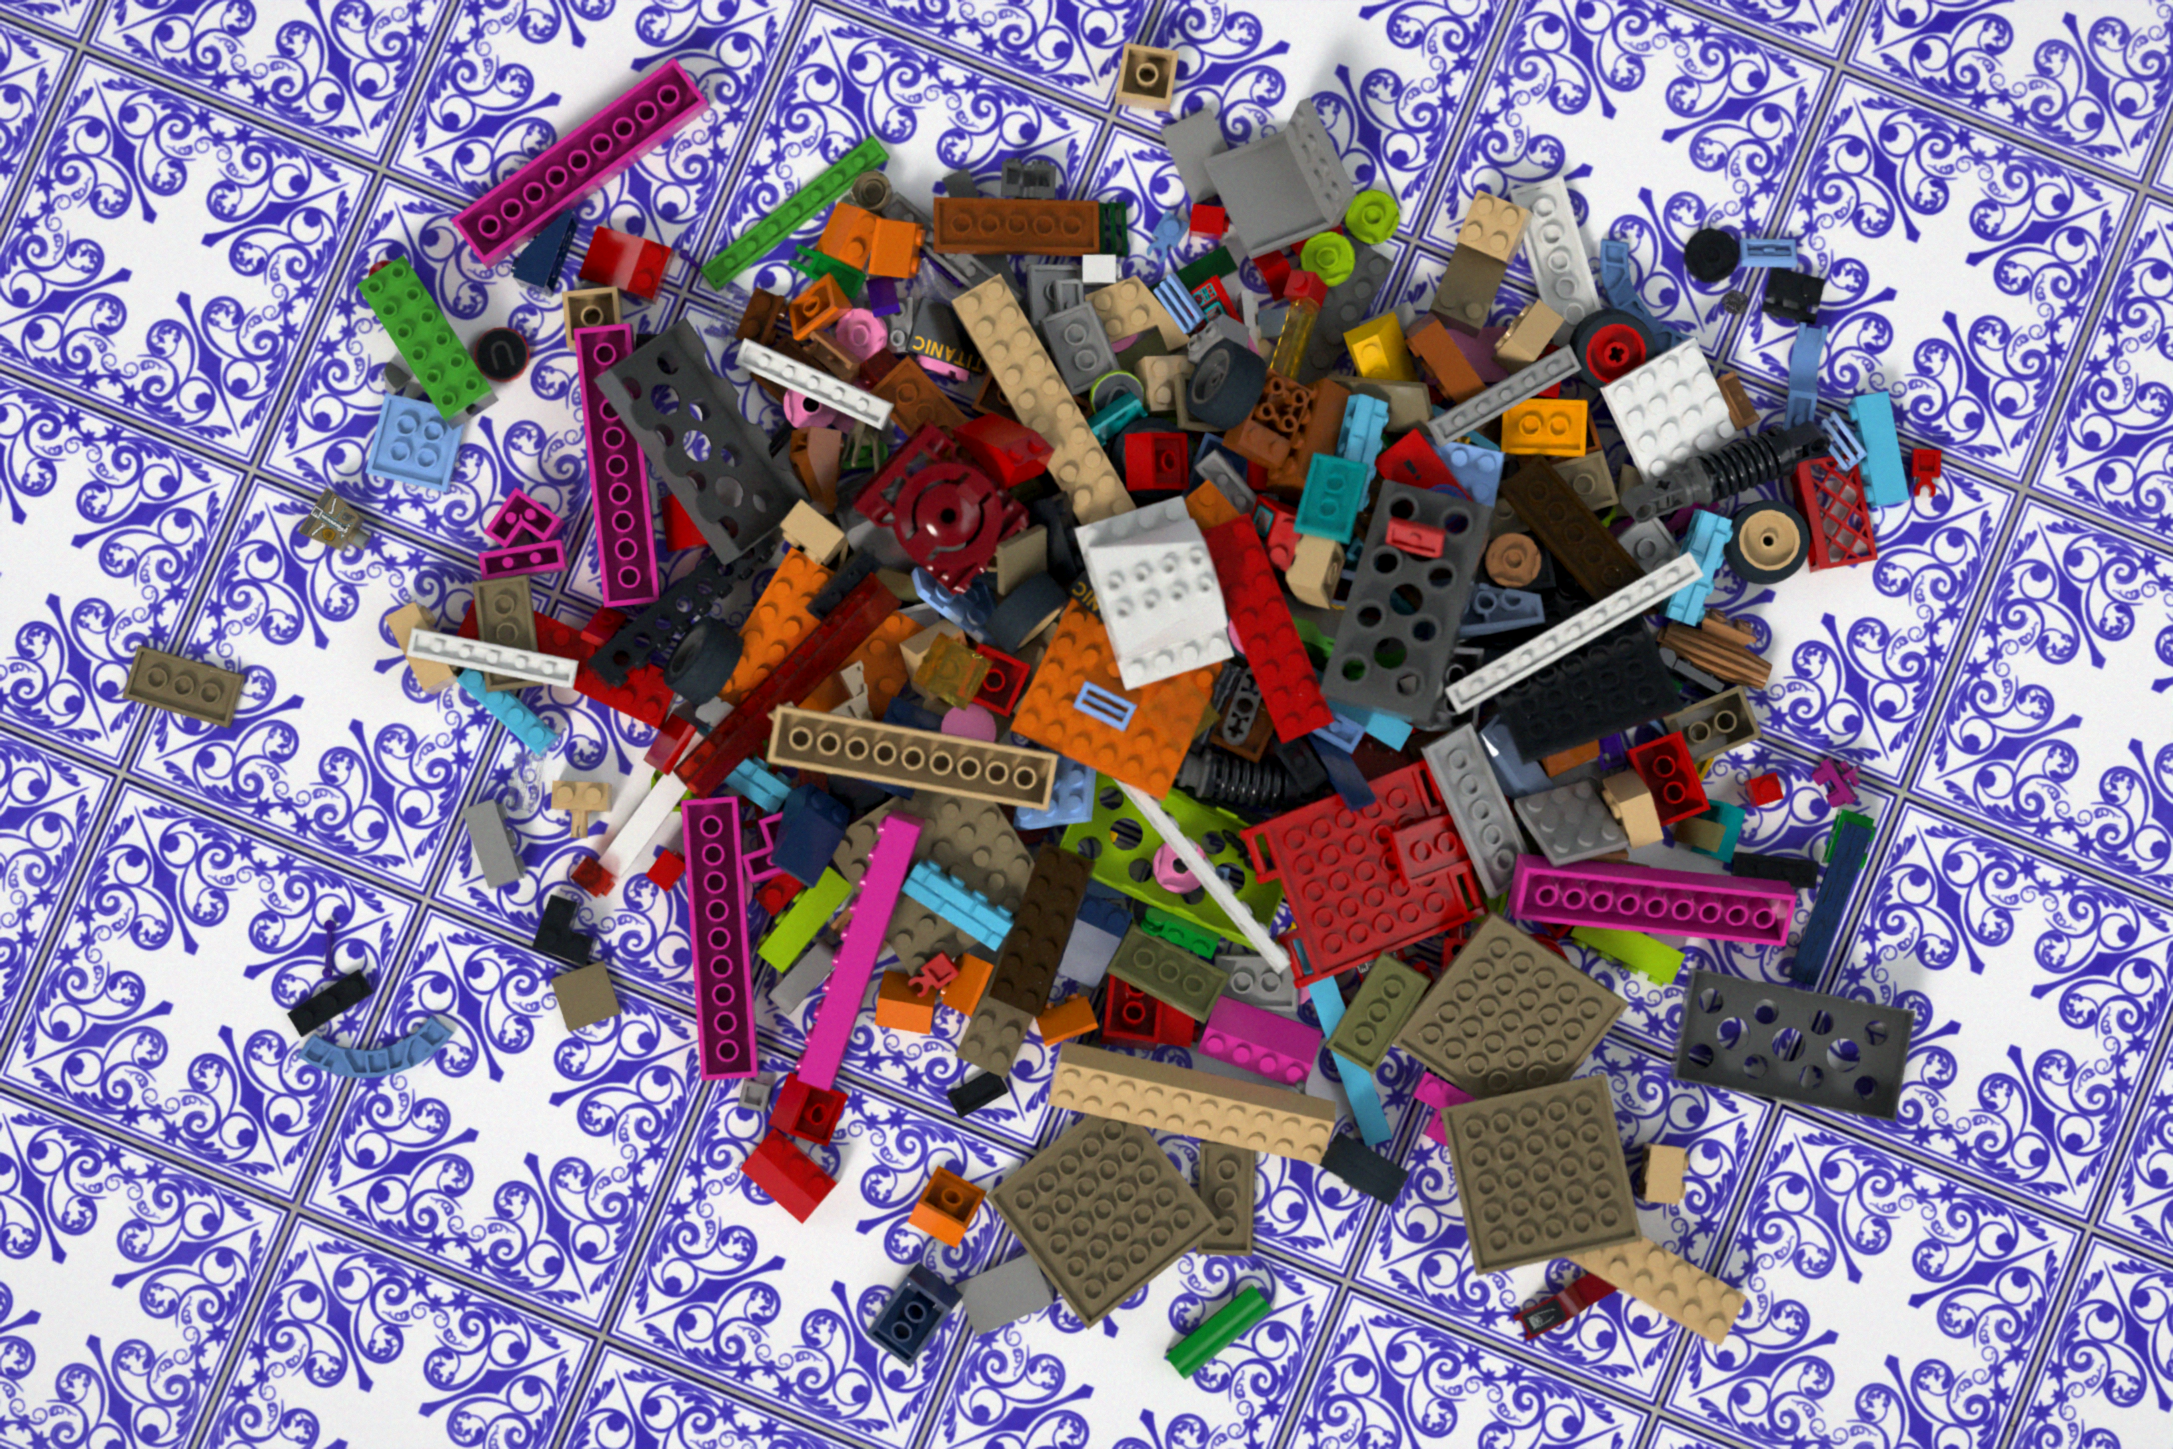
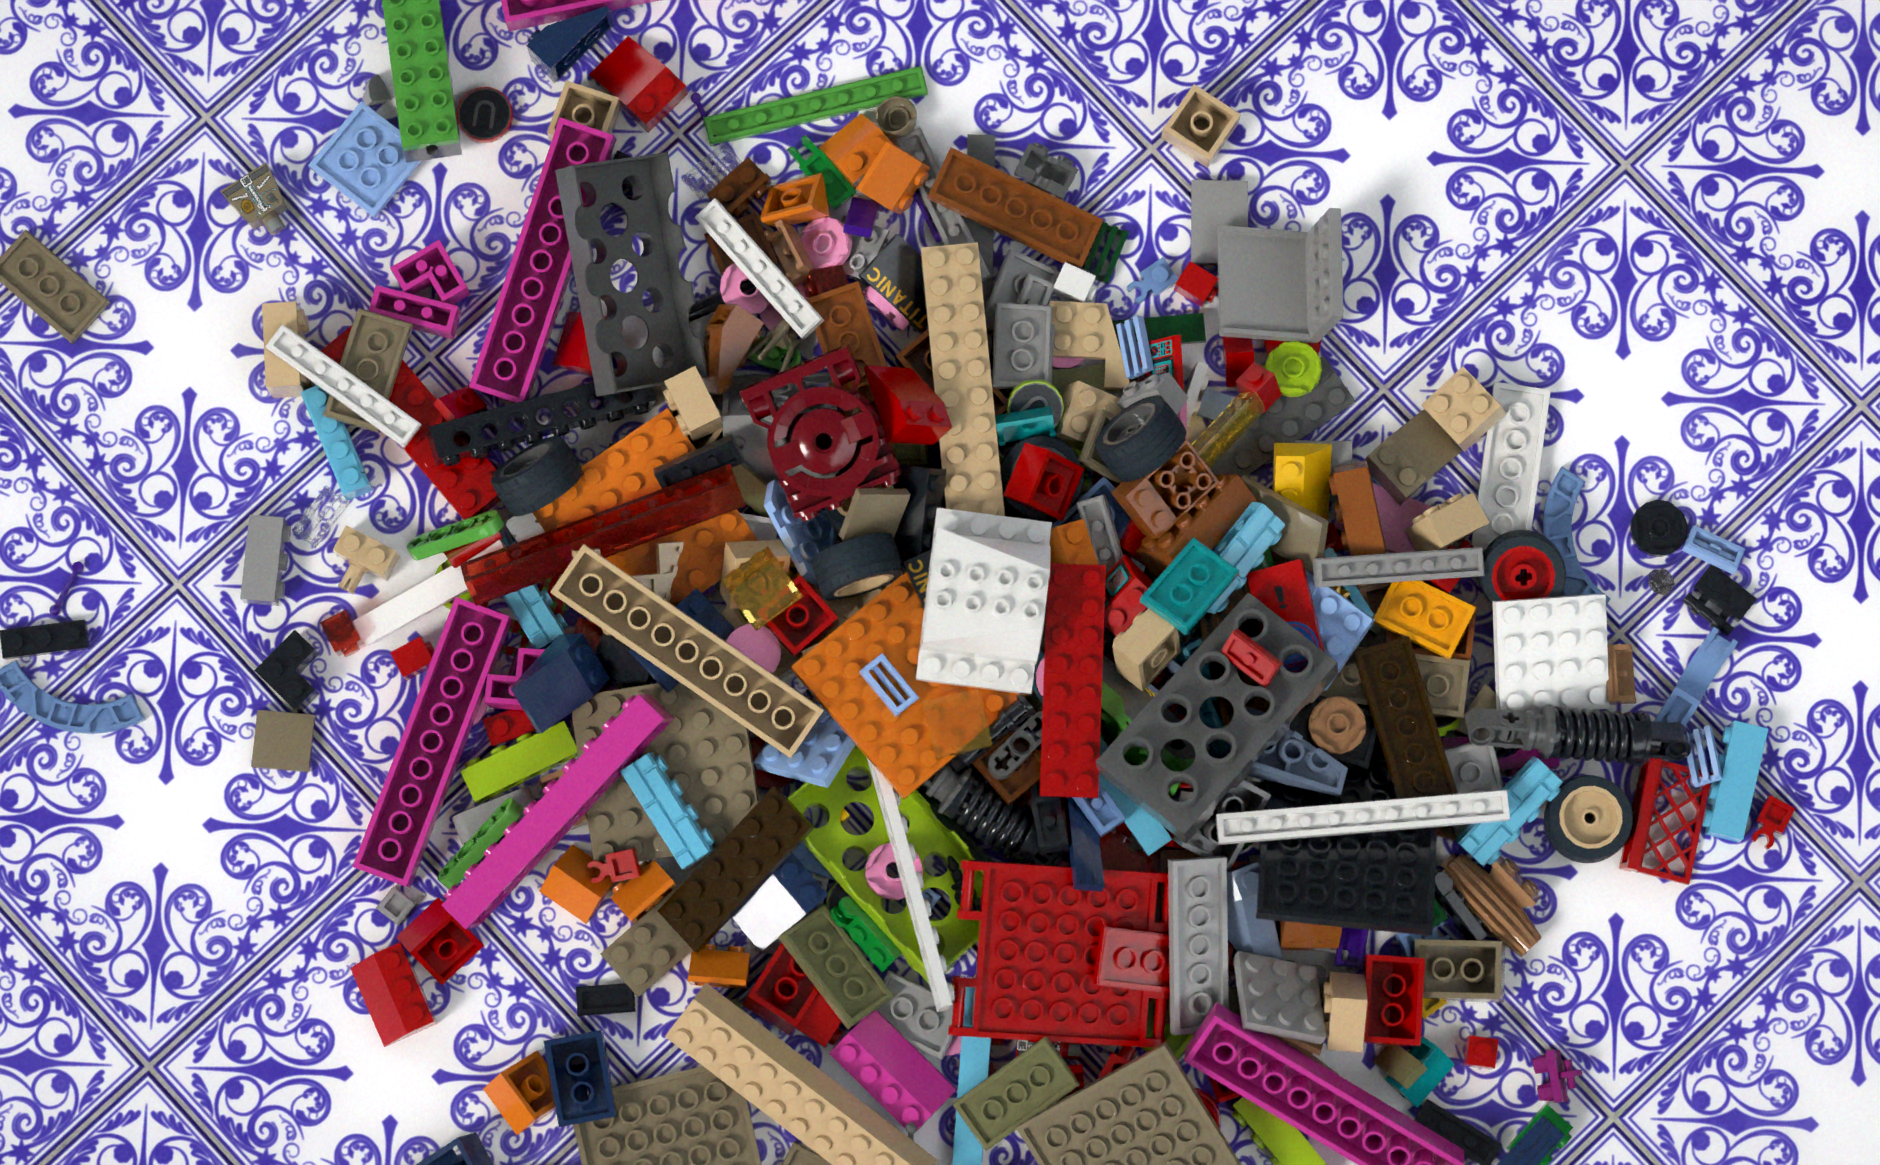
camera: 25 degrees right, 5 degrees down
clear slope [915,257,956,307] -> none
lime tile [1345,189,1400,245] -> none
none -> bright green beam [406,510,505,561]
none -> bright green beam [438,798,523,889]
none -> dark blue slope [543,1030,617,1127]

